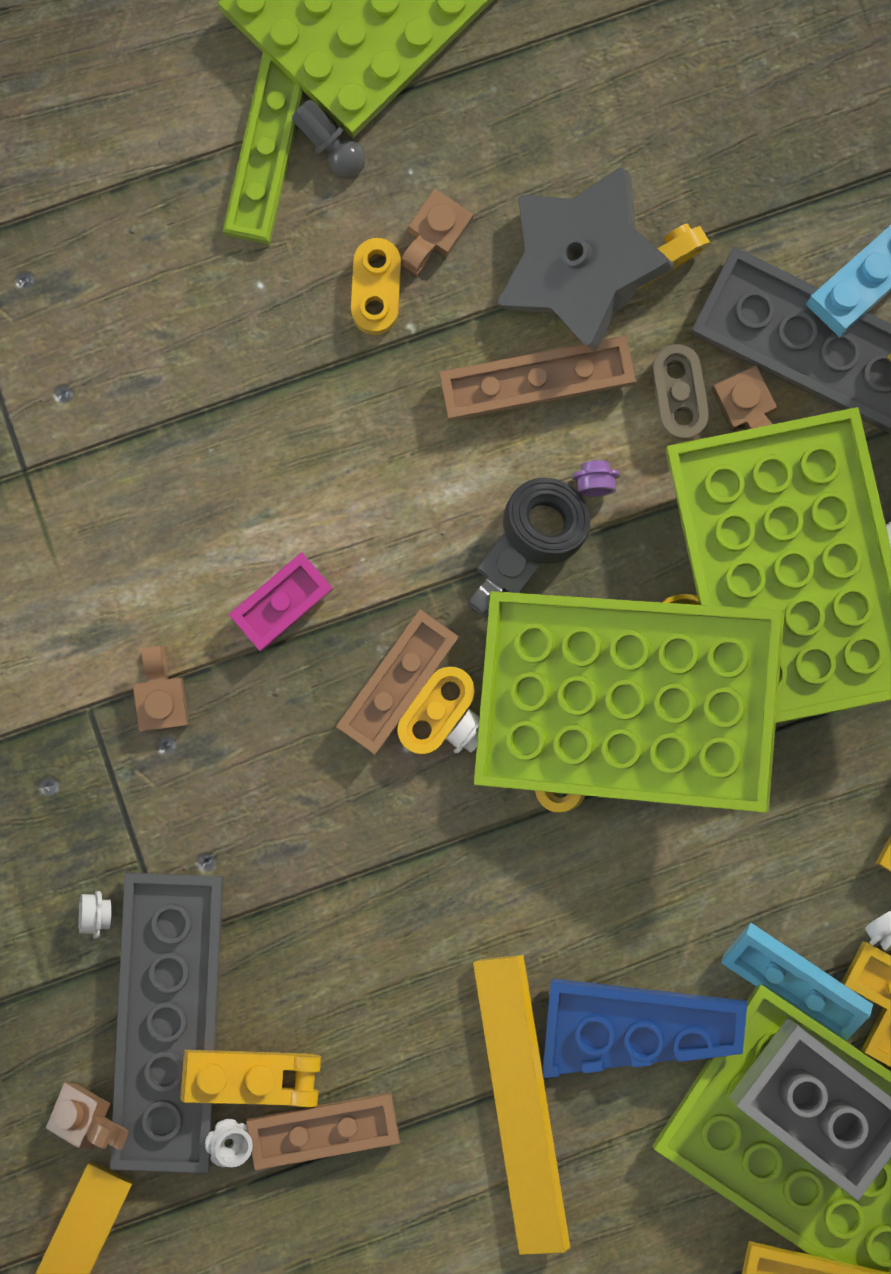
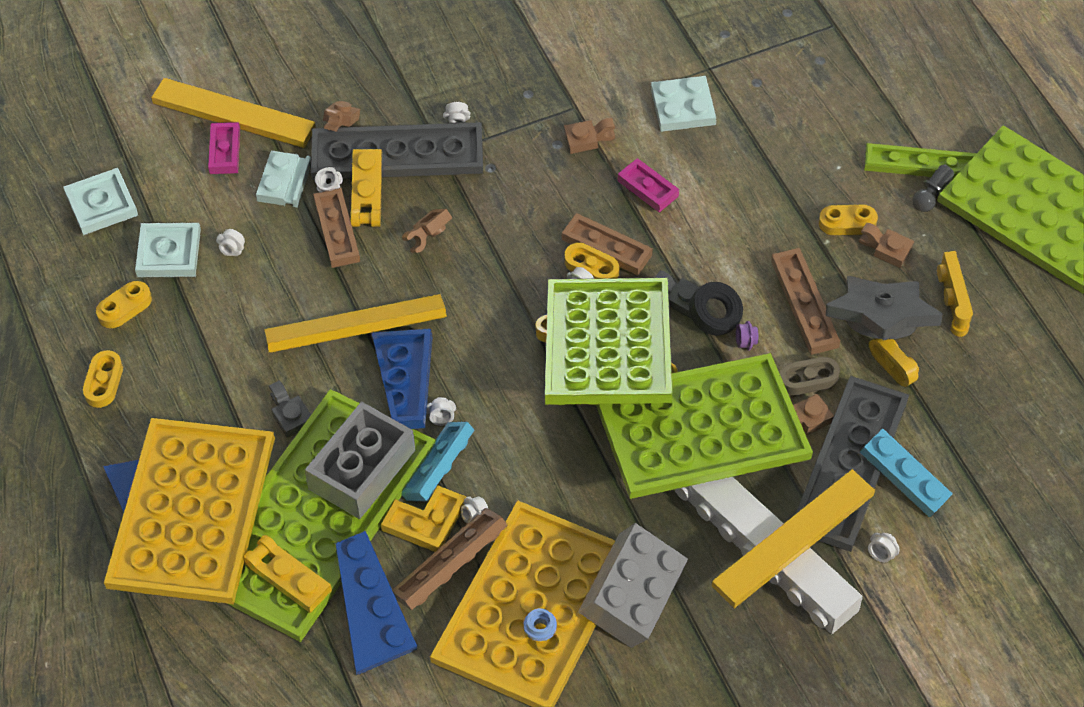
camera: 90 degrees right, 30 degrees down
none -> light aqua plate [256,151,311,208]
none -> dark grey plate [269,380,311,438]
none -> medium nougat plate [402,209,452,253]
none -> white plate [426,397,456,426]
none -> light aqua plate [651,76,716,132]
none -> yellow plate [937,251,973,337]

